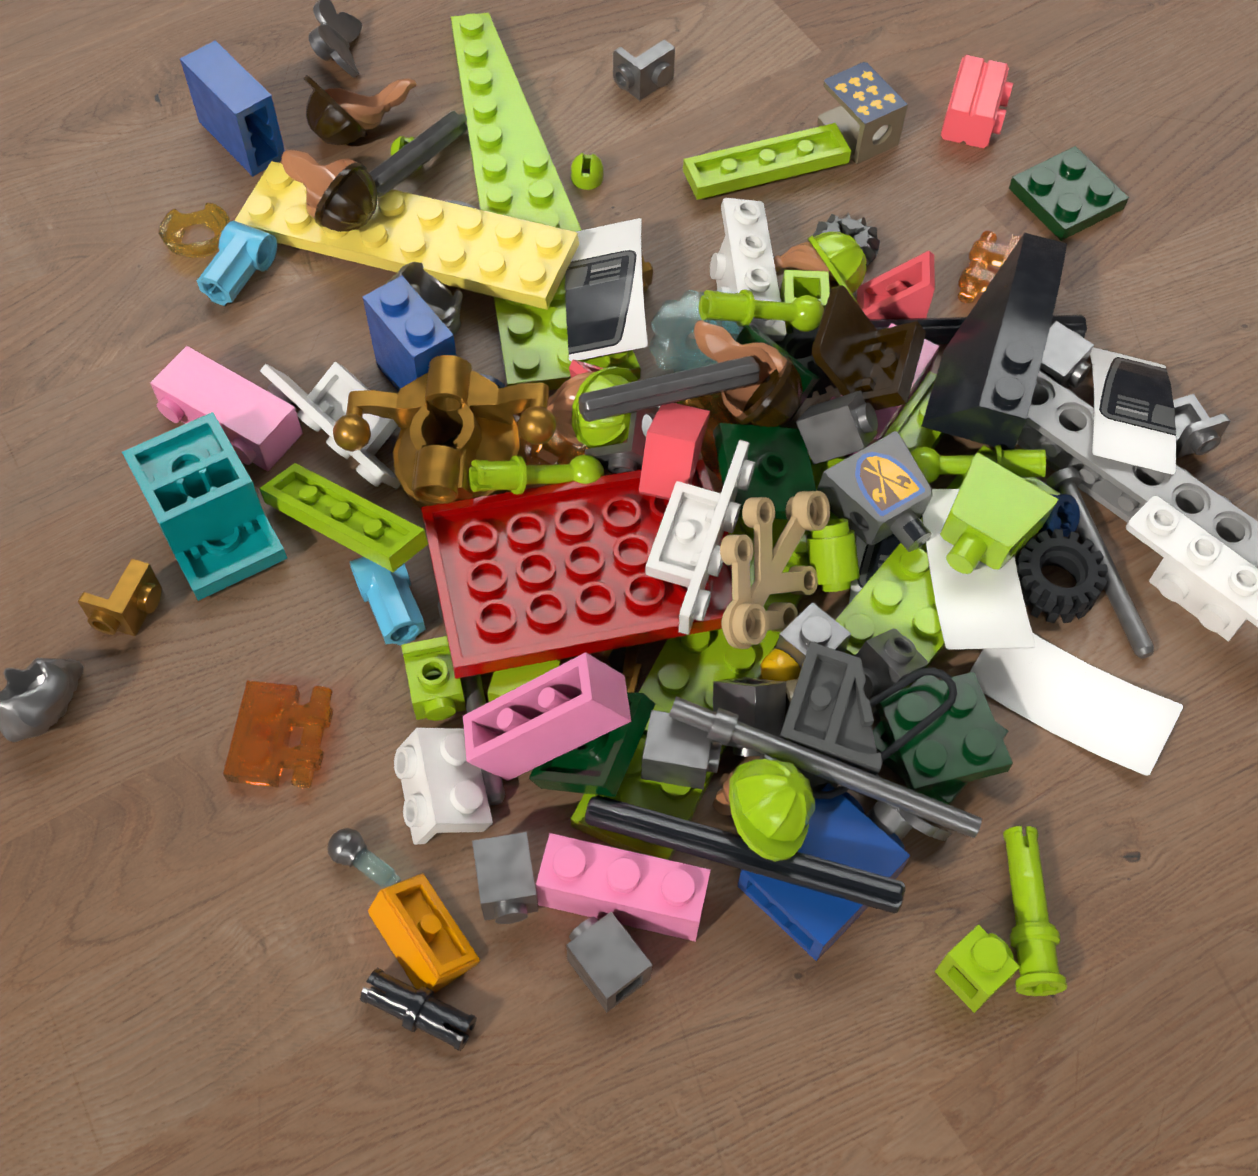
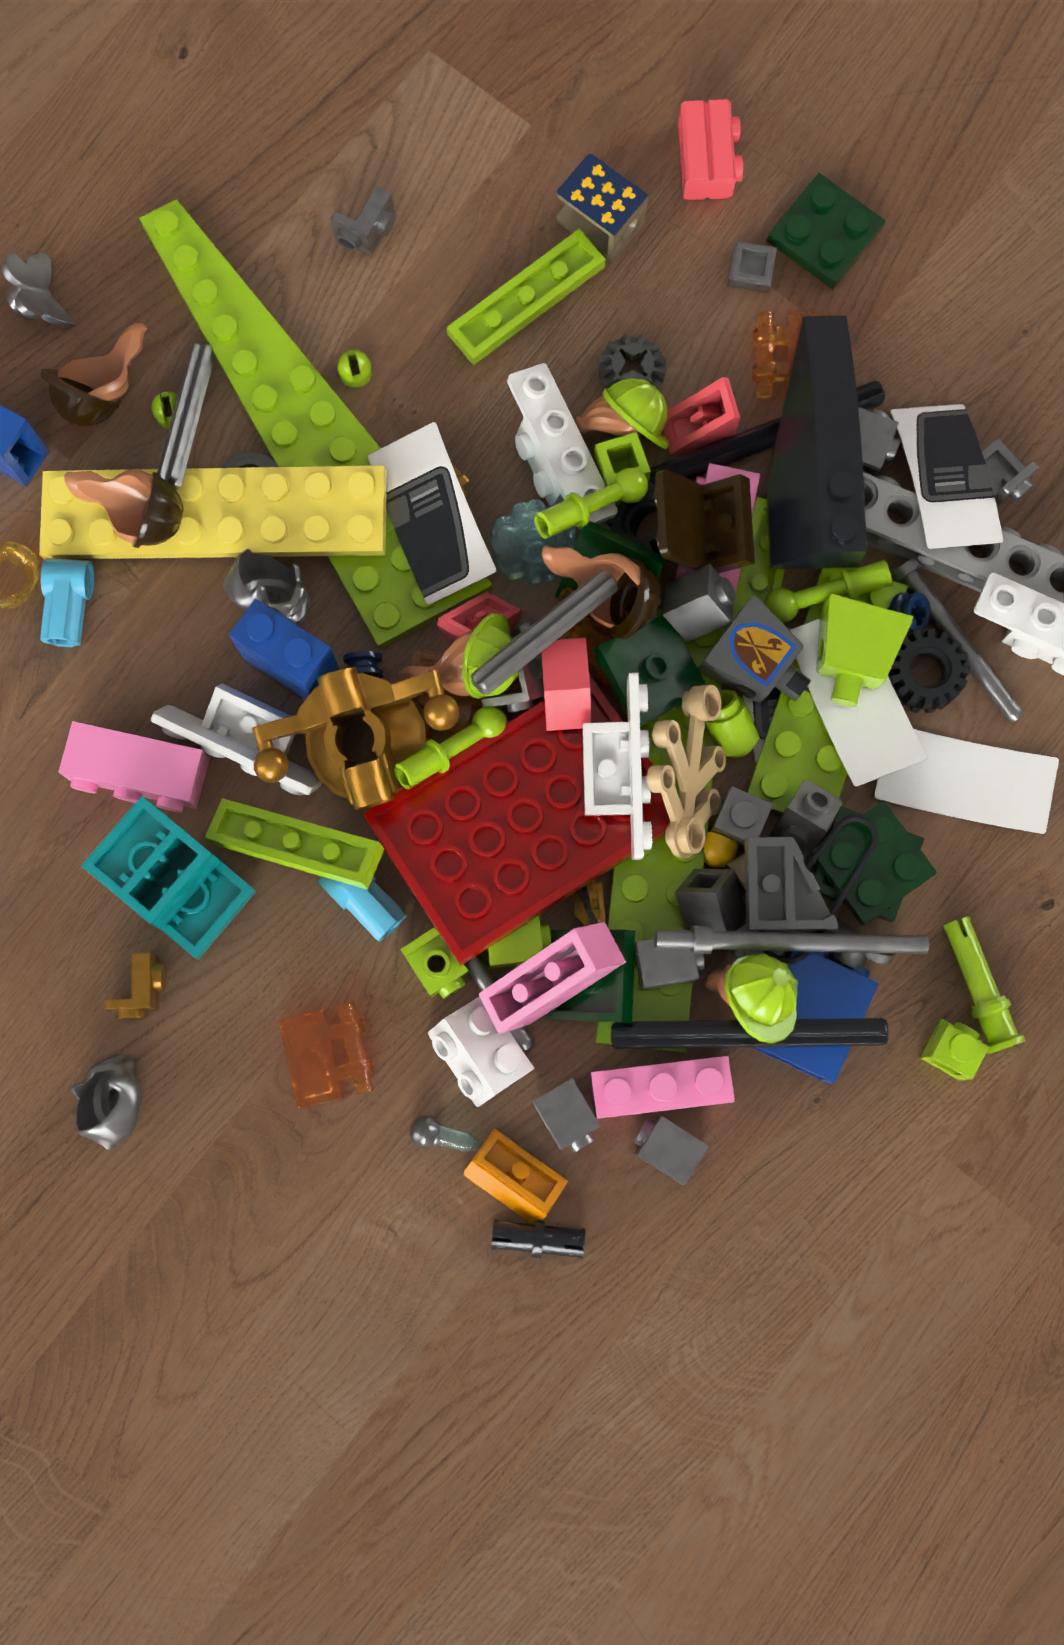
camera: 20 degrees left, 20 degrees up
none -> flat silver tile [727,241,777,293]

